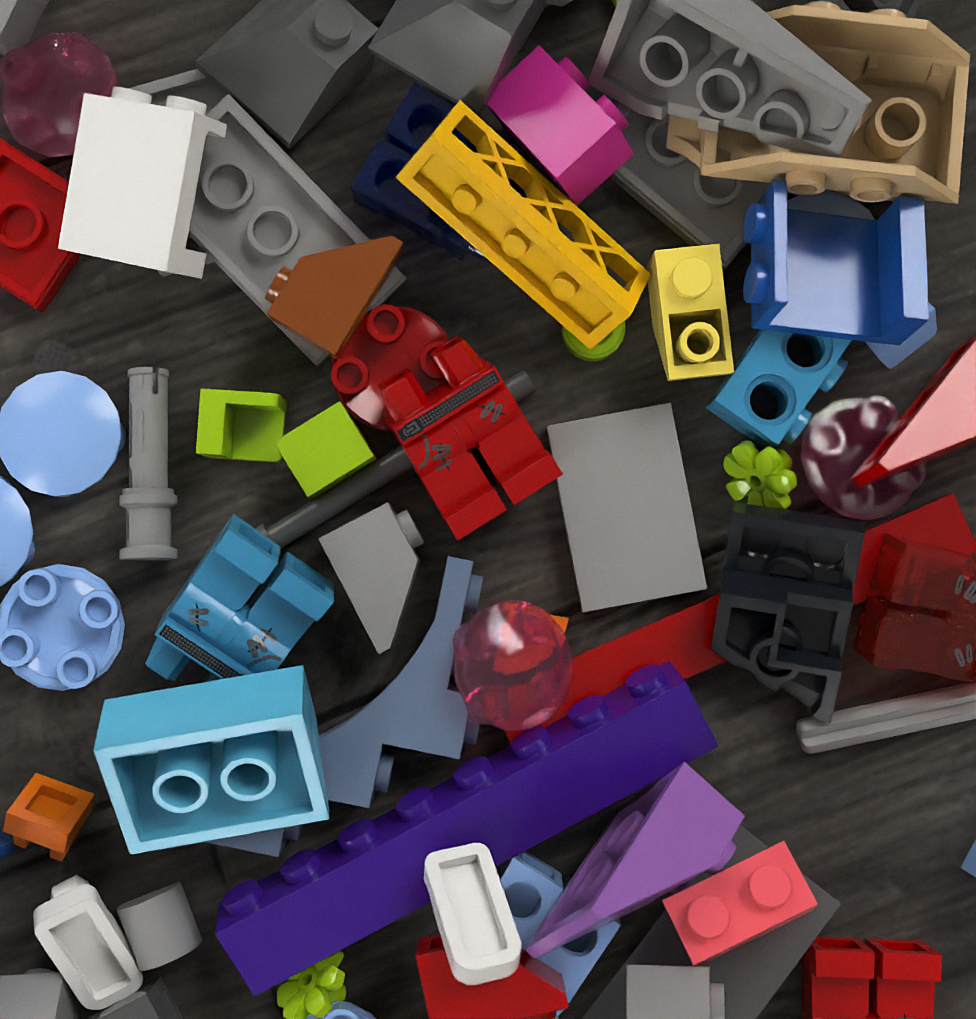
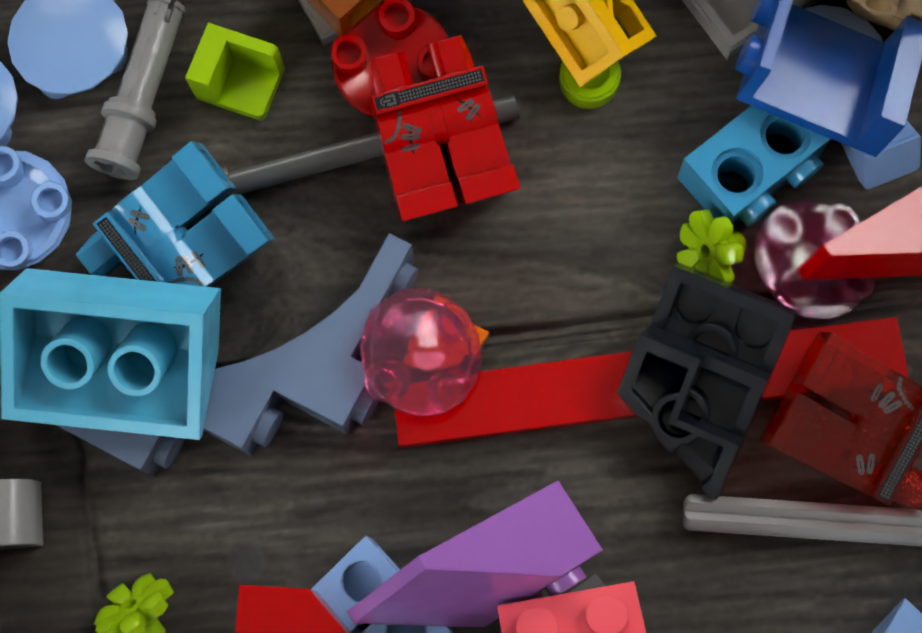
camera: 25 degrees right, 10 degrees down
dark purple brick [215,661,719,996] -> none
lime panel [276,401,378,499] -> none
light grey slope [318,502,425,654] -> none
white piece [424,843,521,985] -> none
light grey tile [546,402,707,612] -> none
light yellow slope [646,244,734,381] -> none

